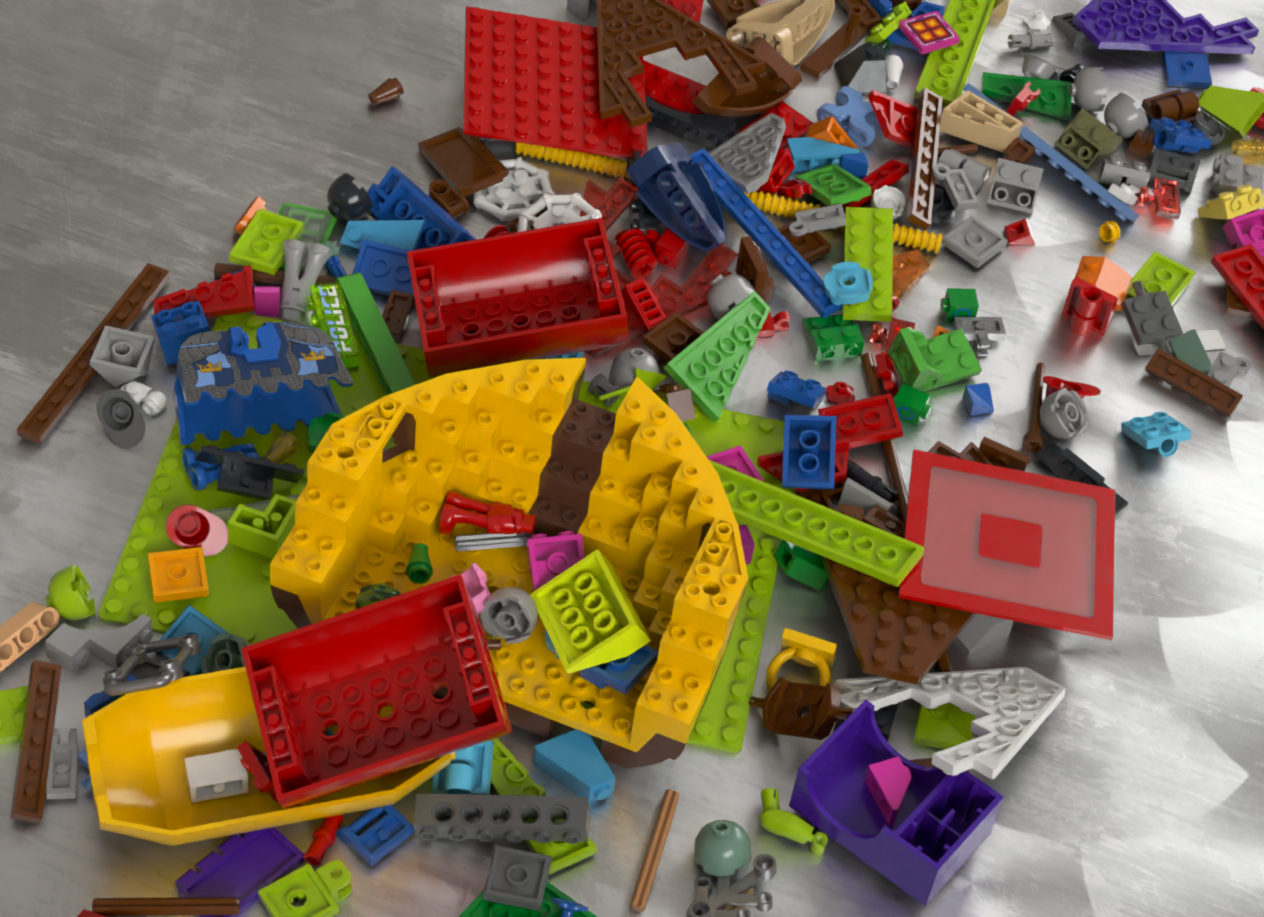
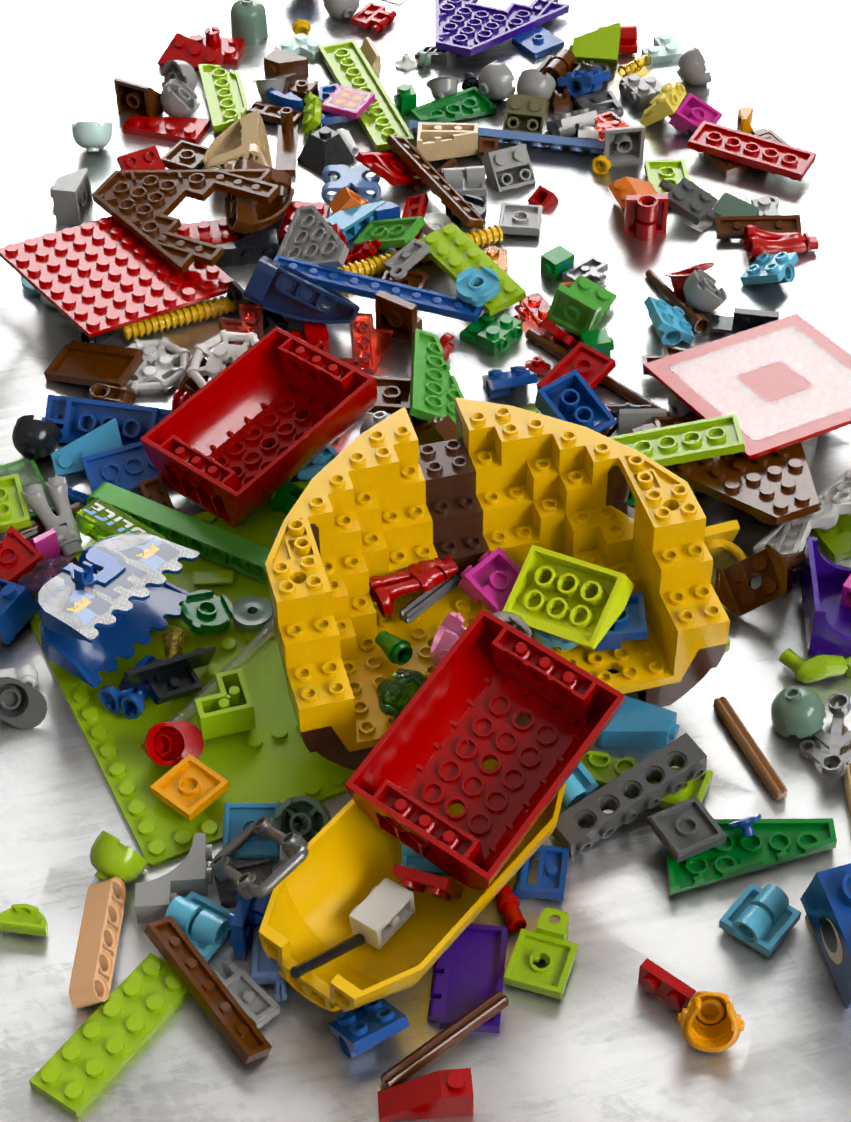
camera: 30 degrees left, 5 degrees down
light grey cylinder [707,274,755,320] -> none
light grey hinge [932,163,979,210] -> none
blue slope [962,383,994,416] -> none
reddish brown plate [979,437,1030,472] -> none
red plate [1006,82,1041,116] -> none
light grey pin [1008,32,1053,49] -> none
none -> clear purple plate [19,556,79,603]
none -> medium azure plate [165,890,232,962]
none -> black bar [290,934,365,979]
none -> blue plate [328,998,409,1059]
none -> green brick [394,84,417,117]
none -> sand green plate [417,51,431,69]
none -> light grey slope [603,125,646,165]
none -> medium azure plate [644,296,695,346]
none -> red piece [743,224,819,259]

